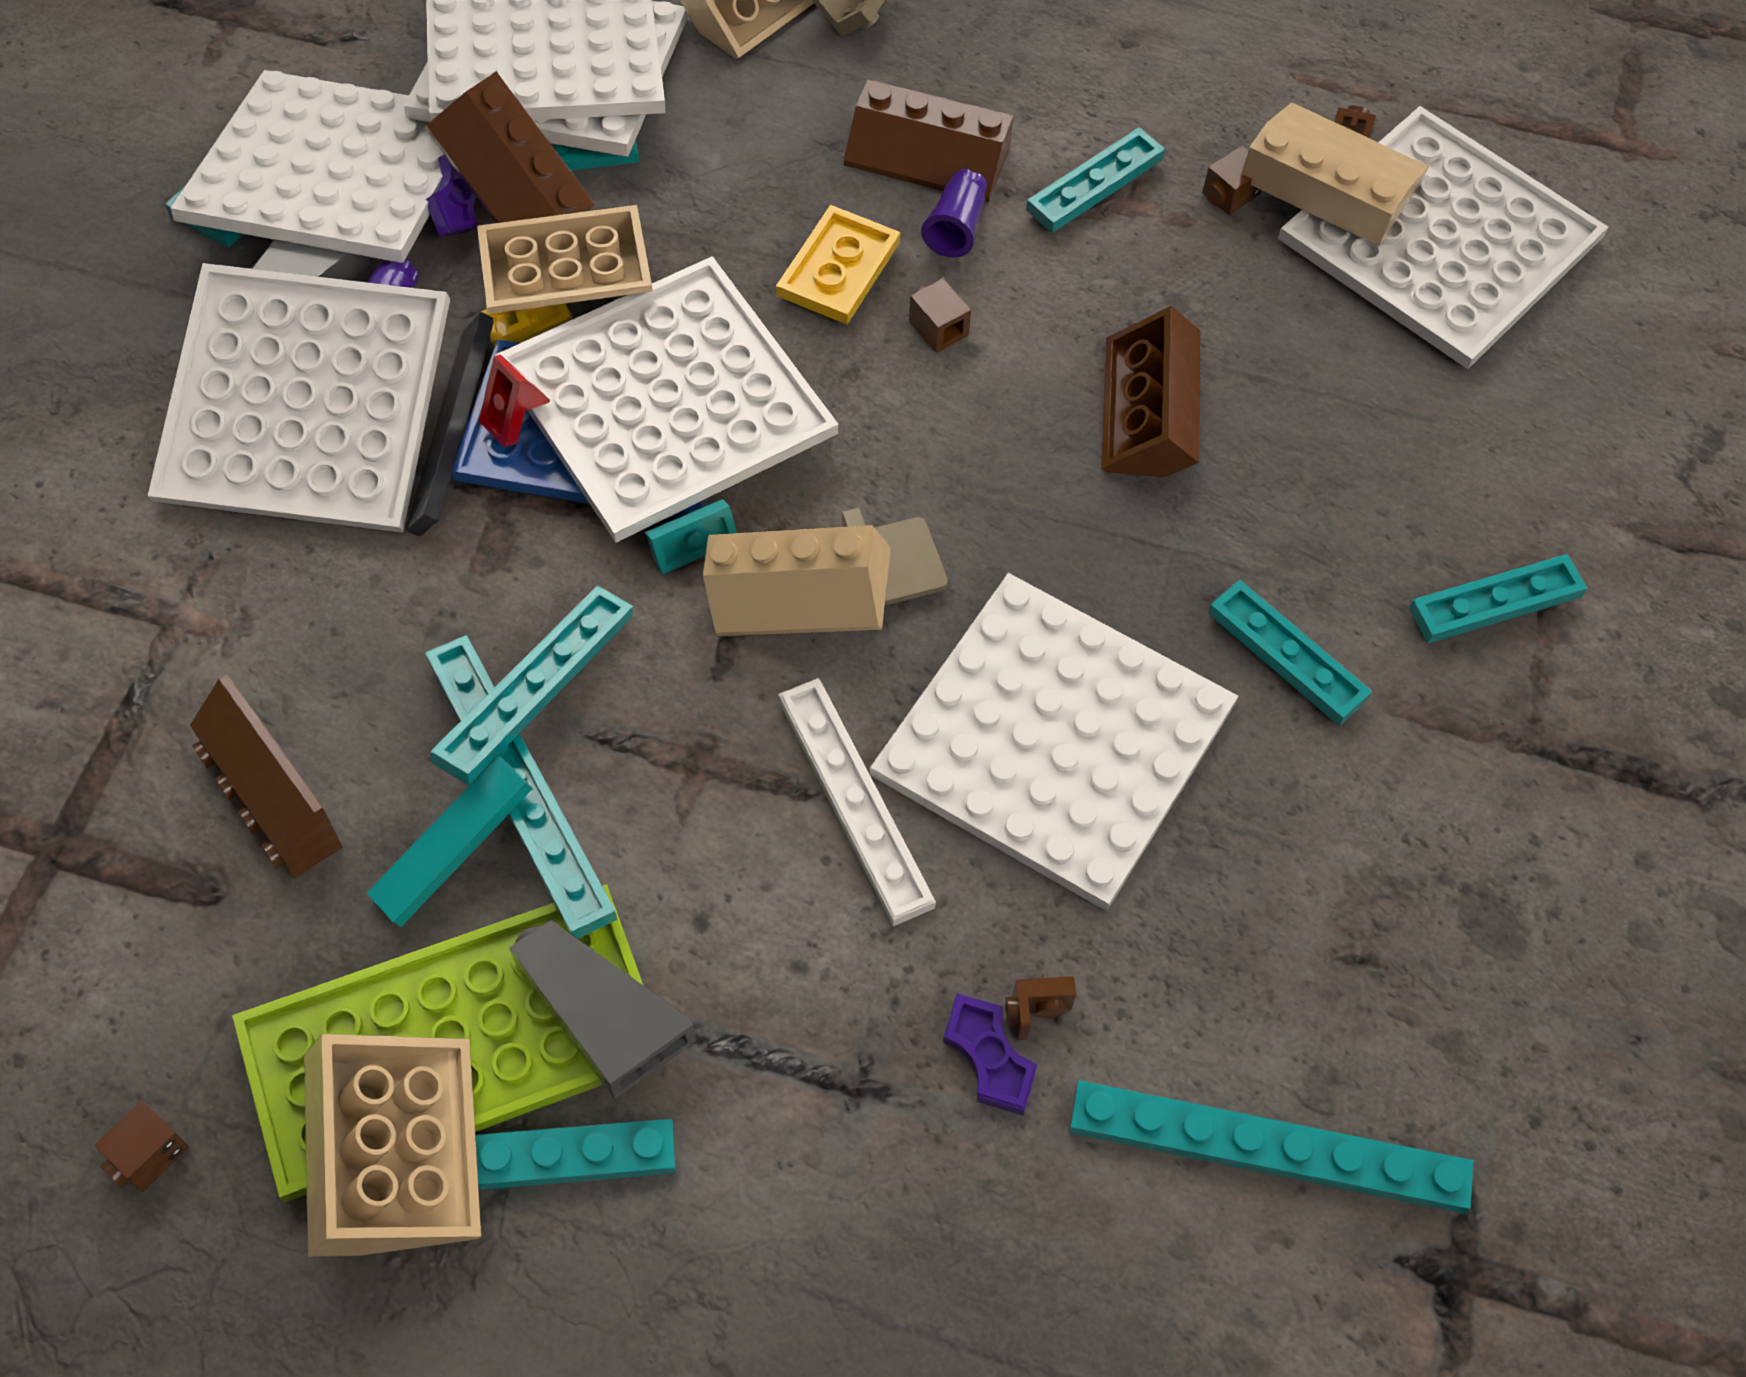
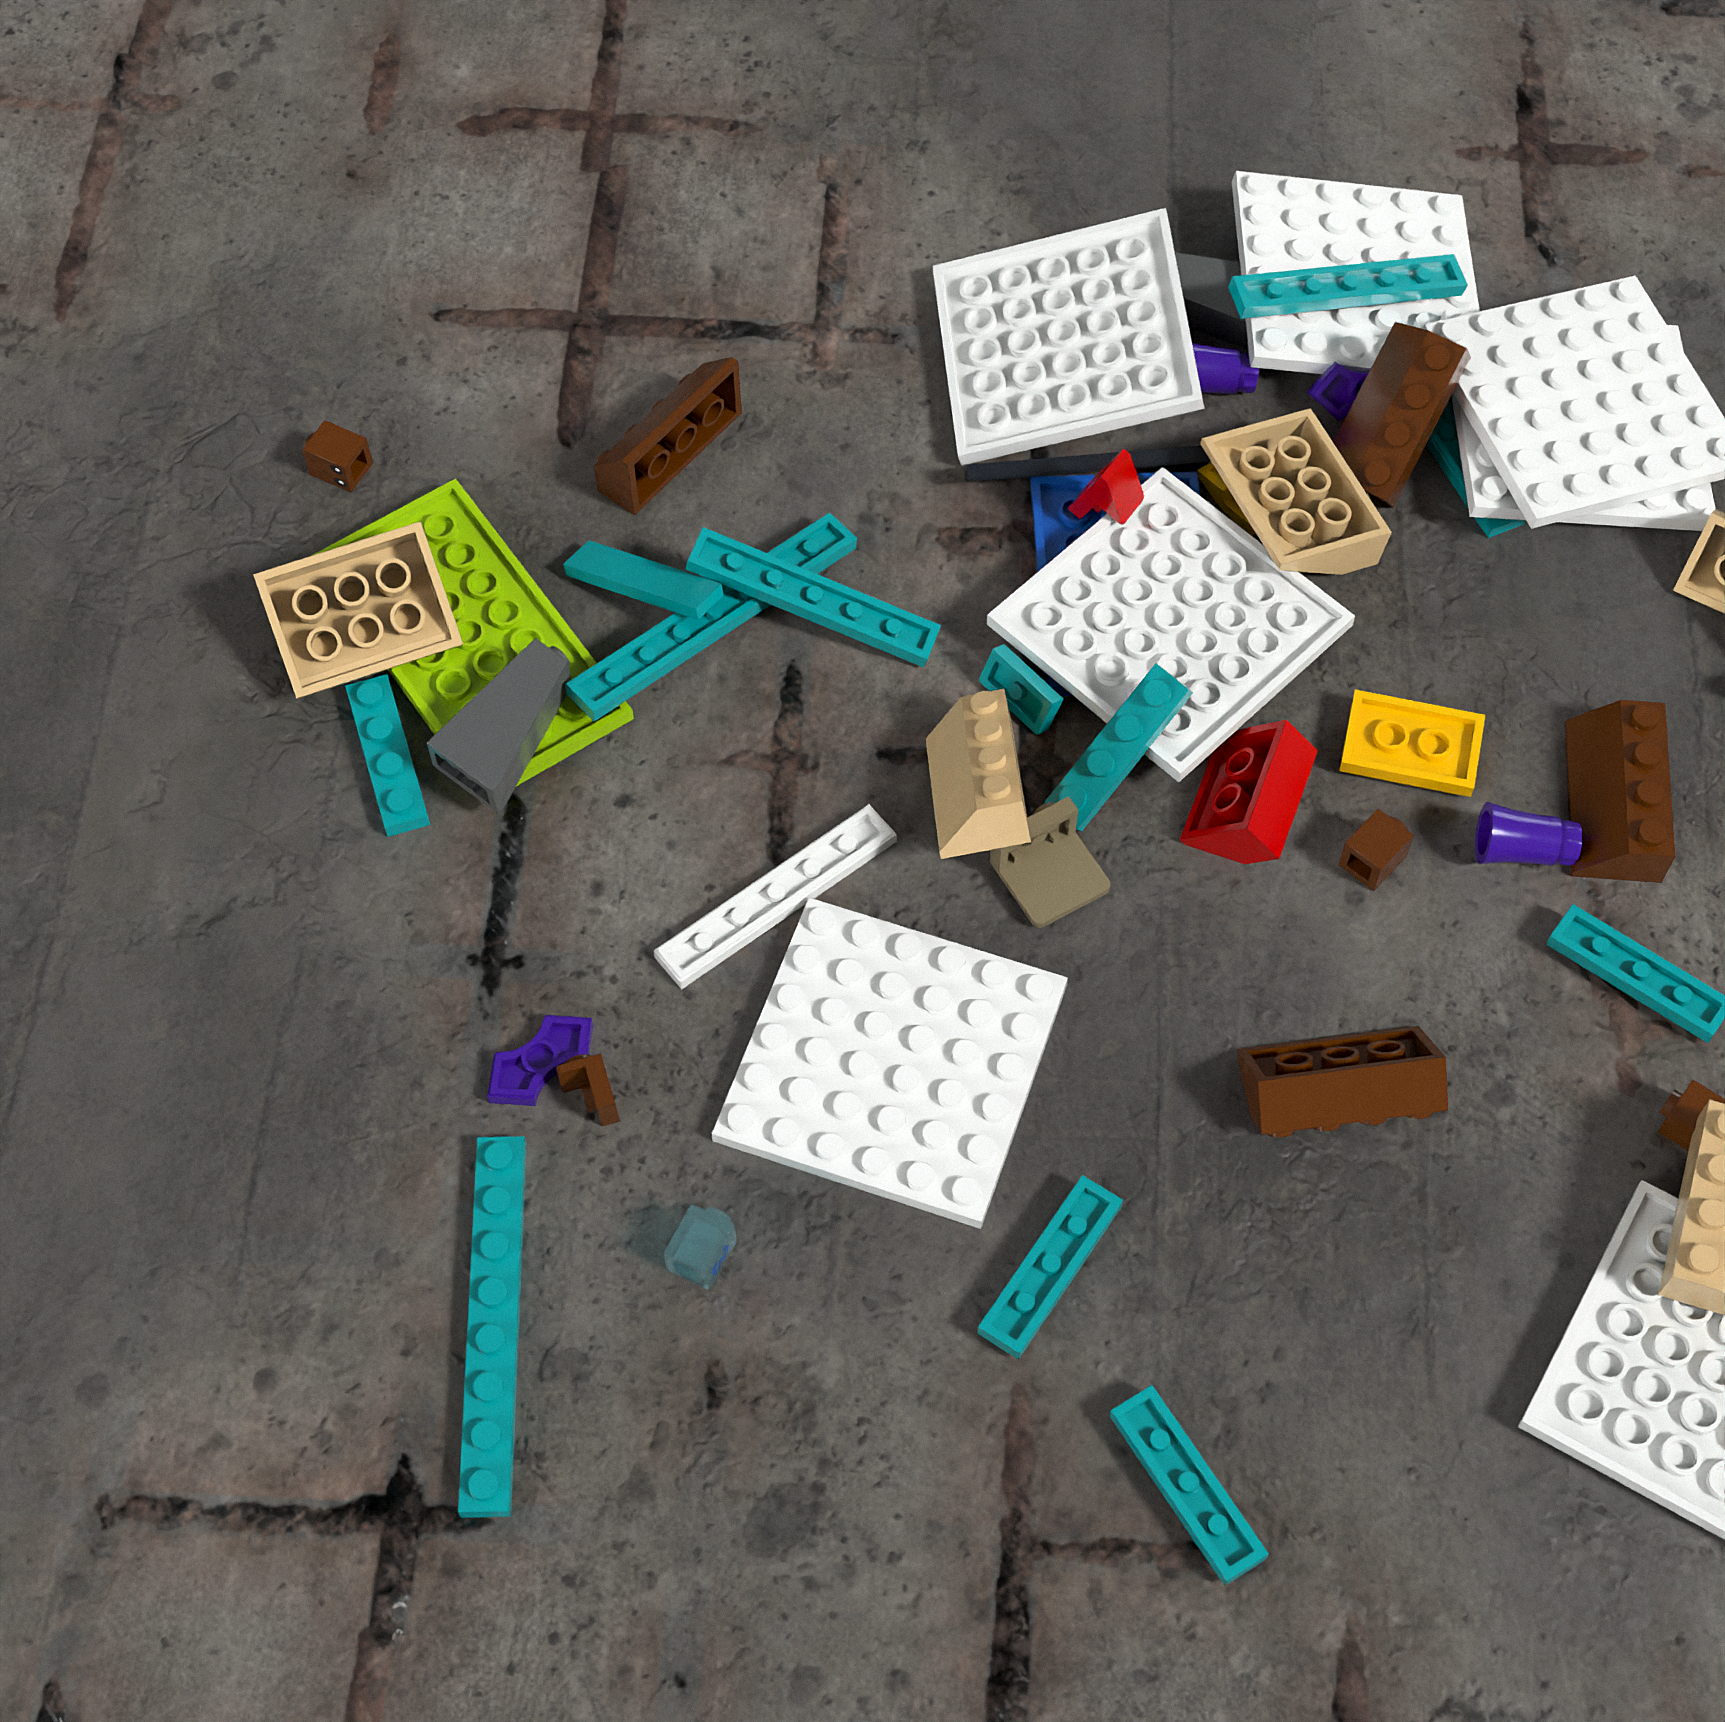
camera: 80 degrees right, 0 degrees up
none -> clear light blue brick [663,1204,737,1290]
none -> teal plate [1044,663,1193,832]
none -> red slope [1179,720,1318,864]
none -> teal plate [1228,254,1468,319]

